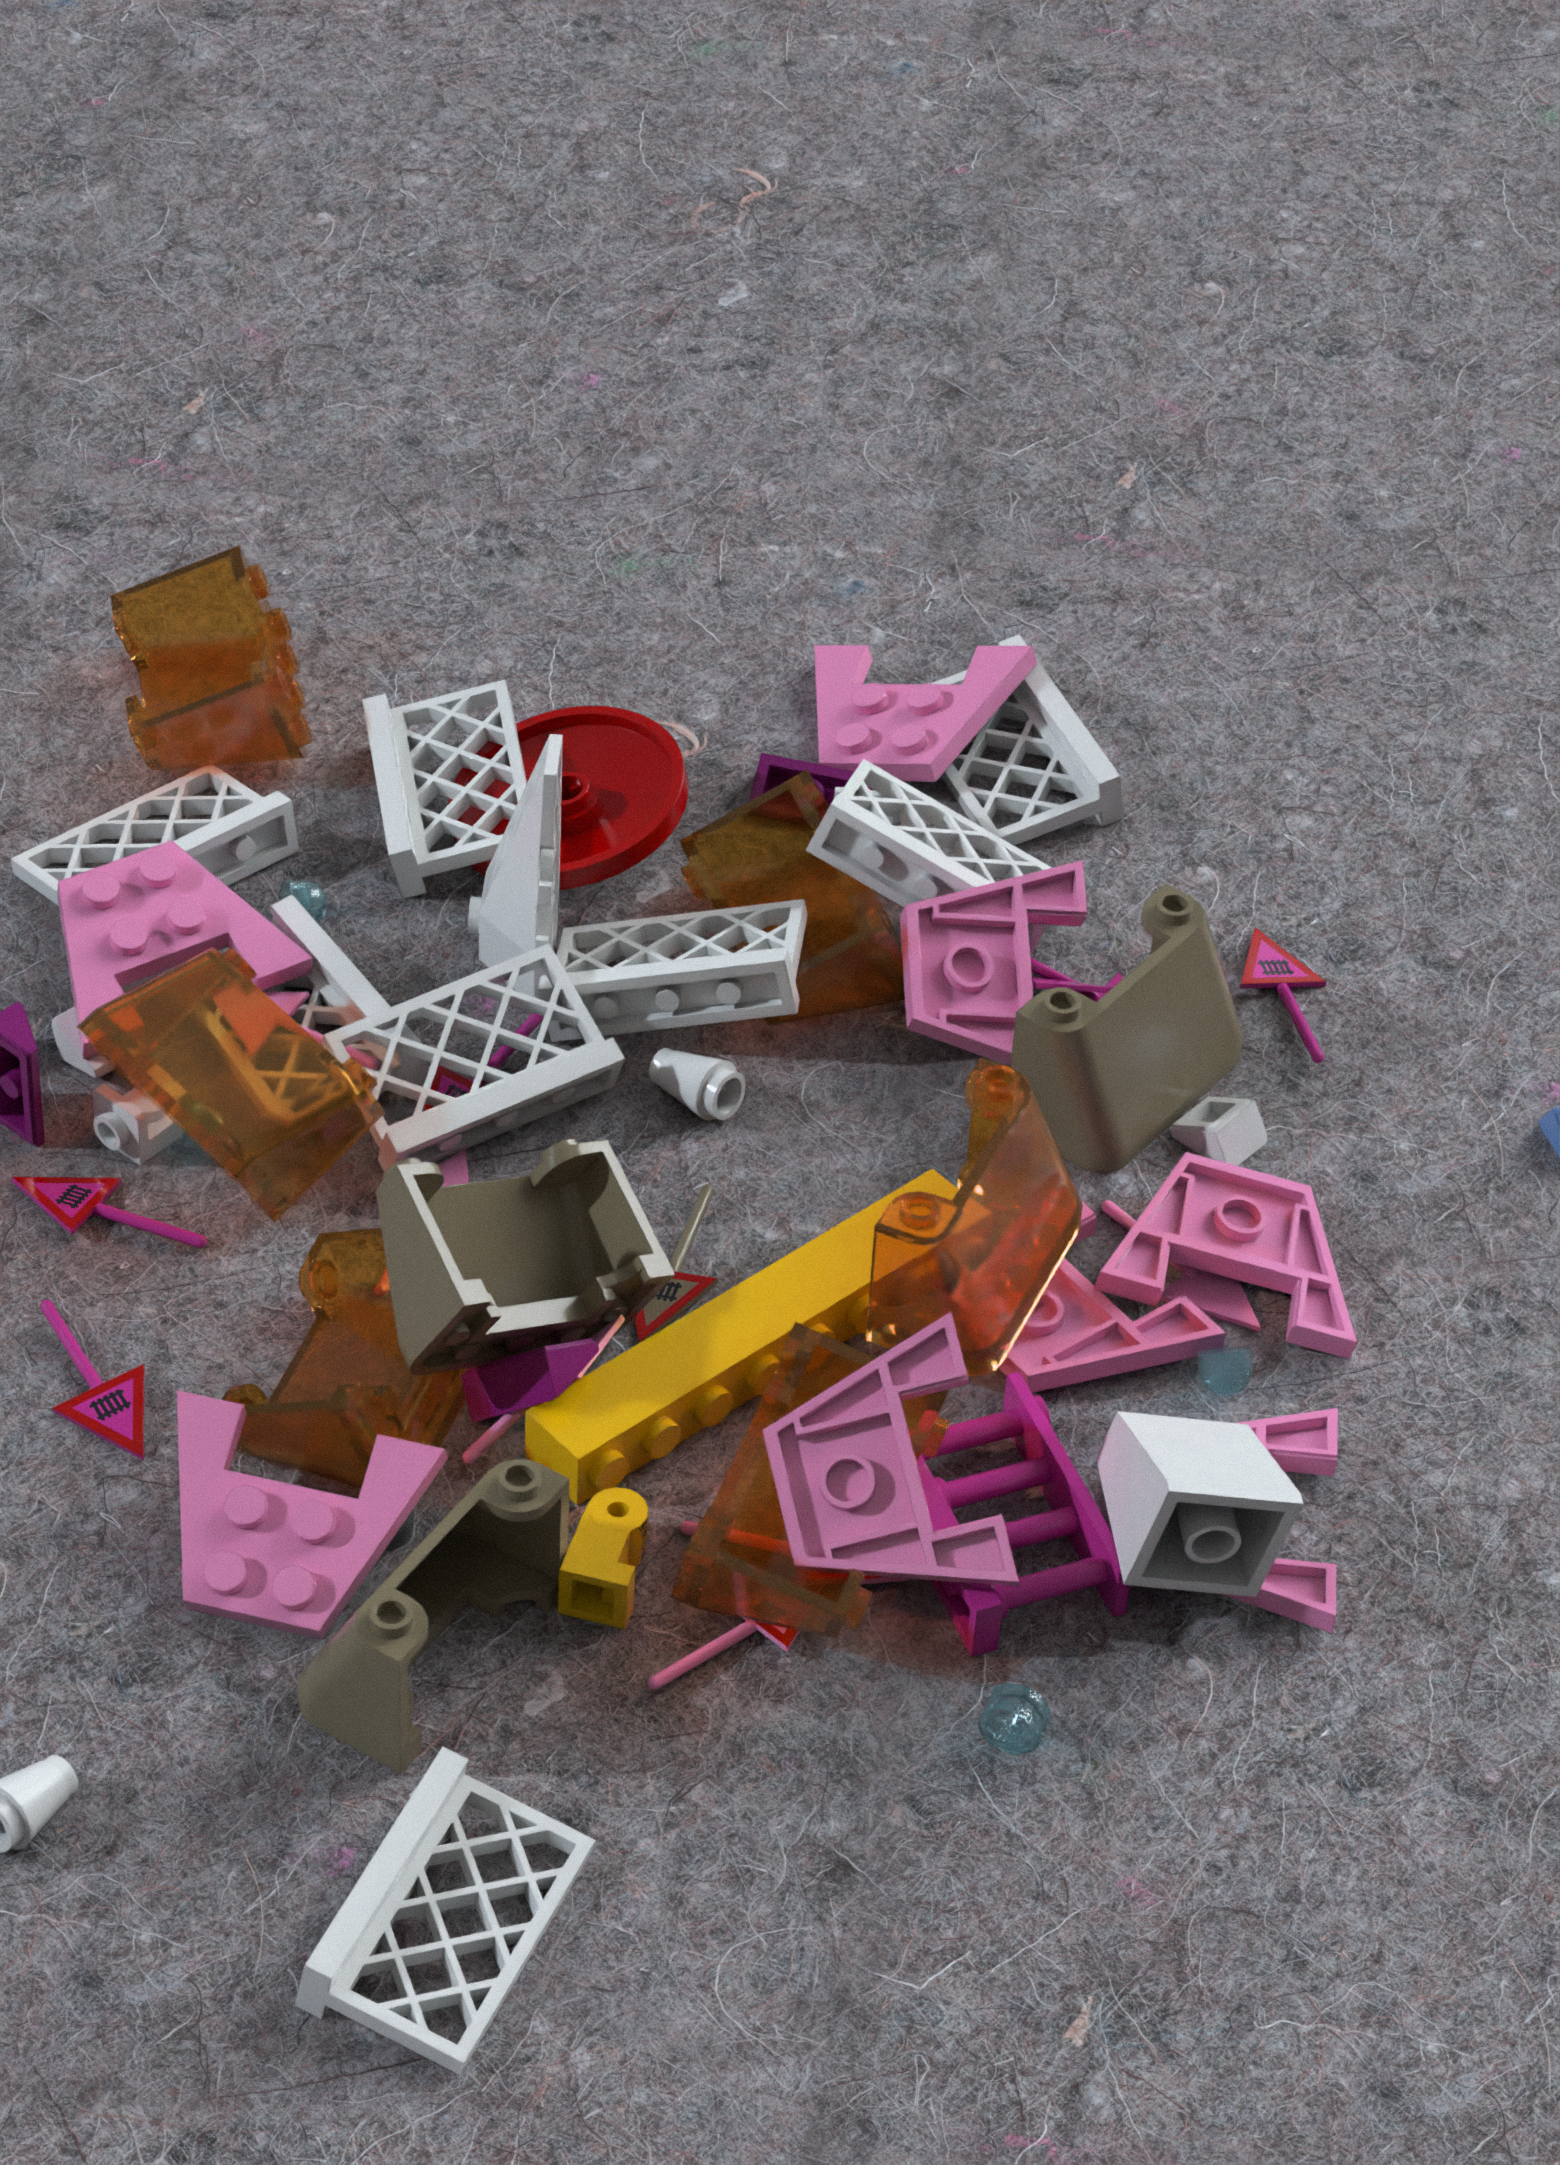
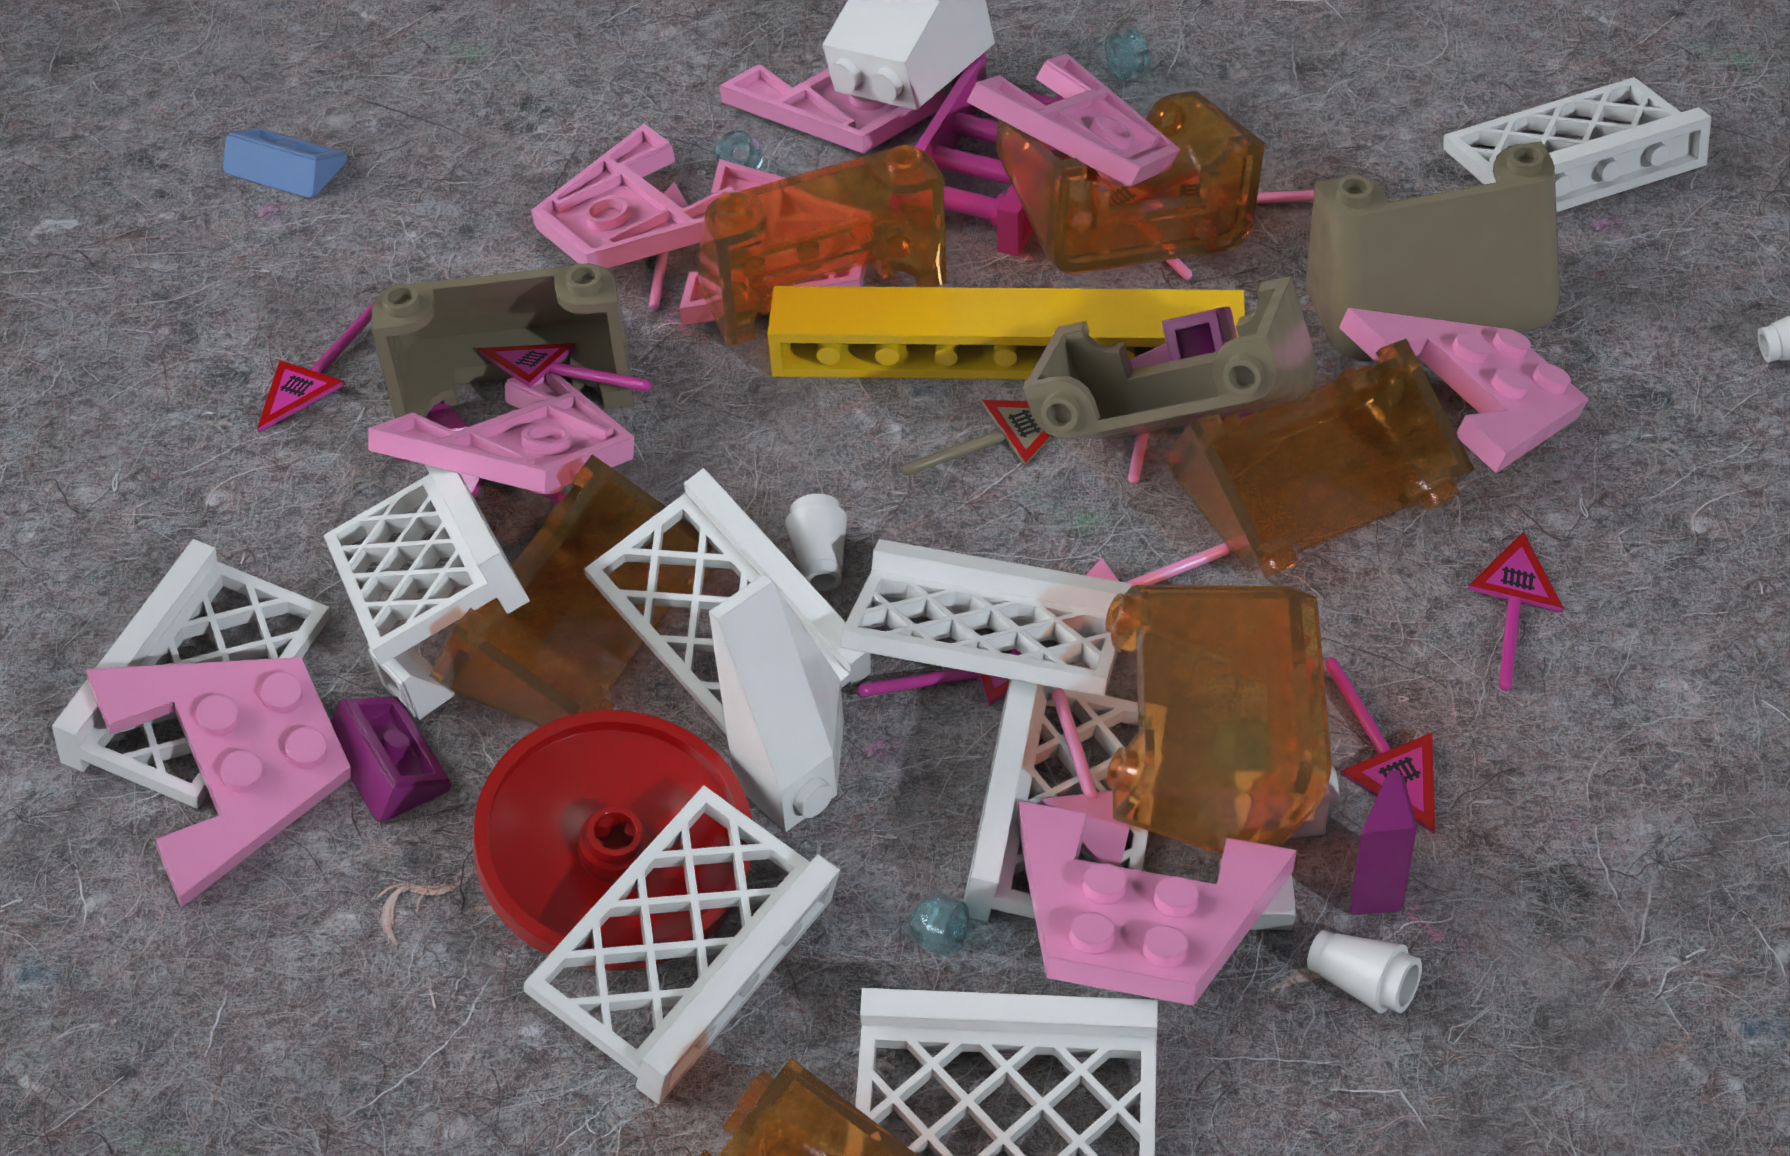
camera: 130 degrees left, 5 degrees up
yellow leg [558,1487,648,1629] -> none

